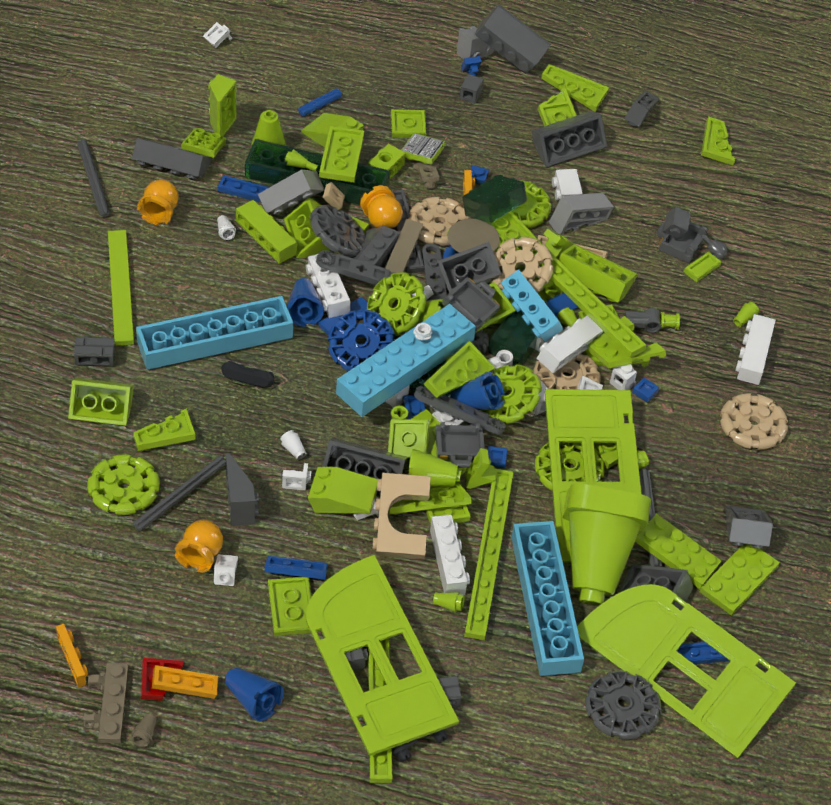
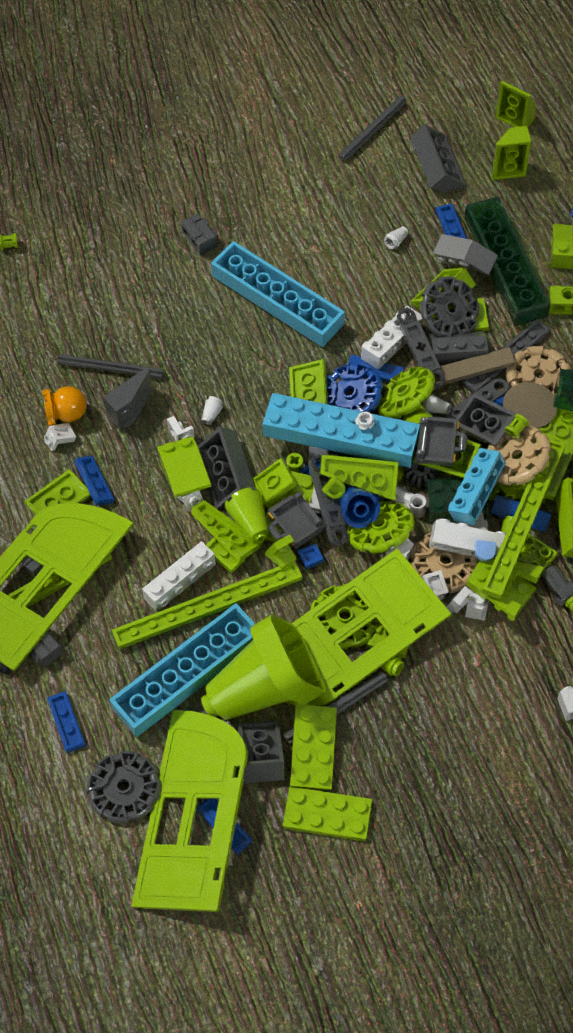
camera: 65 degrees right, 10 degrees up
lime slope [68,378,134,426] -> none
lime plate [87,454,160,515] -> none
lime tile [108,230,134,346] -> none
lime wing [133,408,196,451] -> none
light orange tile [137,179,179,225] -> none
lime tile [181,128,226,158] -> none
black piece [221,361,274,387] -> none
lime brick [236,200,297,264] -> none
lime cone [251,110,286,159] -> none
lime cone [285,149,318,171] -> none
blue cone [287,278,324,327] -> none
lime plate [319,126,364,182] -> none
tan bracket [323,182,345,210] -> none
light orange tile [360,185,403,229] -> none
tan arch [372,473,431,560] -> none
lime cone [433,592,465,612] -> none
blue plate [632,377,659,403] -> none
tan plate [720,393,788,450] -> none
slope [725,505,773,548] -> none
none -> blue tile [47,691,86,753]
none -> lime tile [289,359,328,404]
none -> lime tile [322,475,346,499]
none -> white plate [446,586,471,614]
none -> light blue tile [475,540,496,562]
none -> lime slope [496,81,536,127]
none -> lime bush [504,414,529,439]

